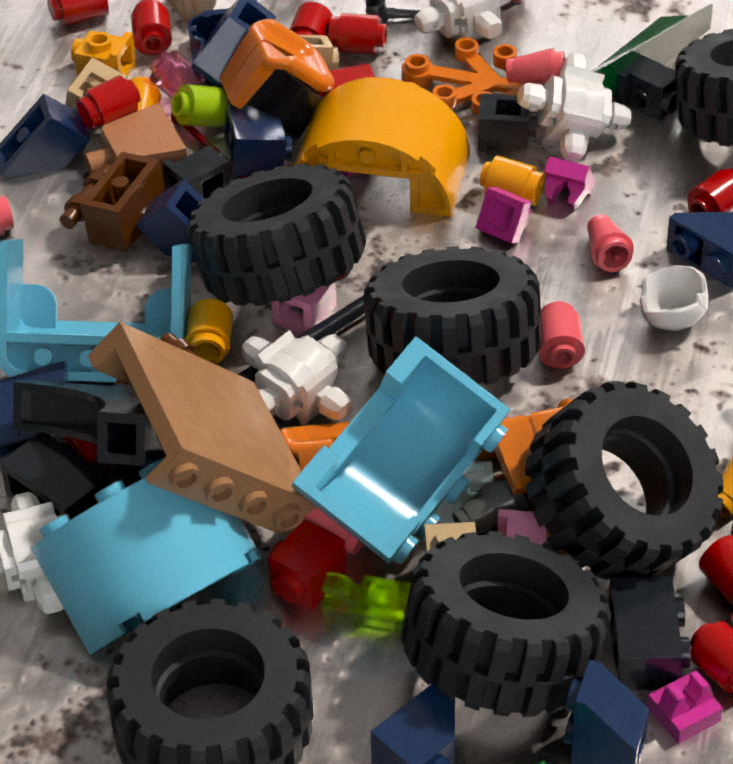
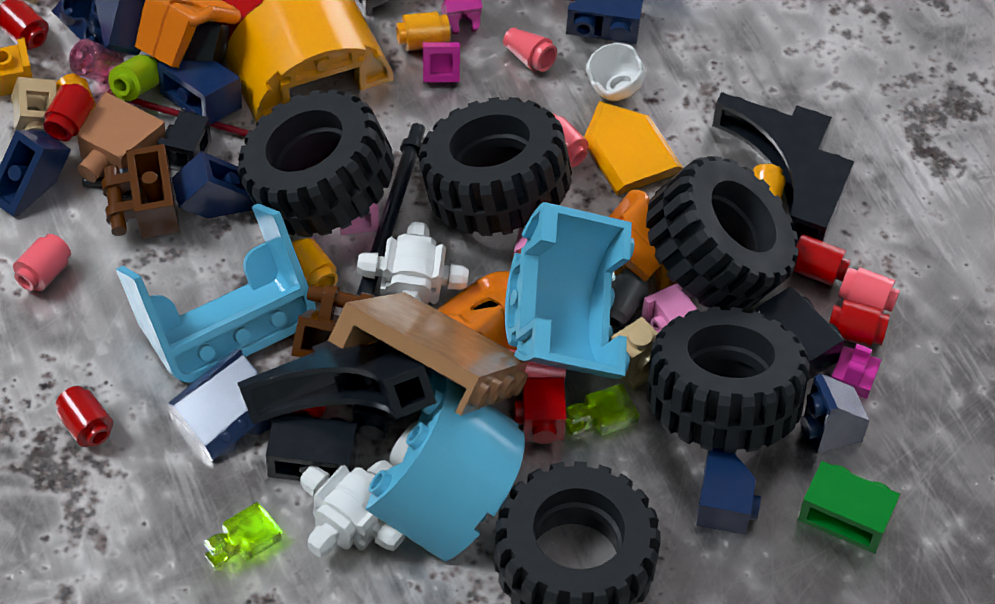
camera: 40 degrees left, 10 degrees up
none -> light orange tile [584,101,683,196]

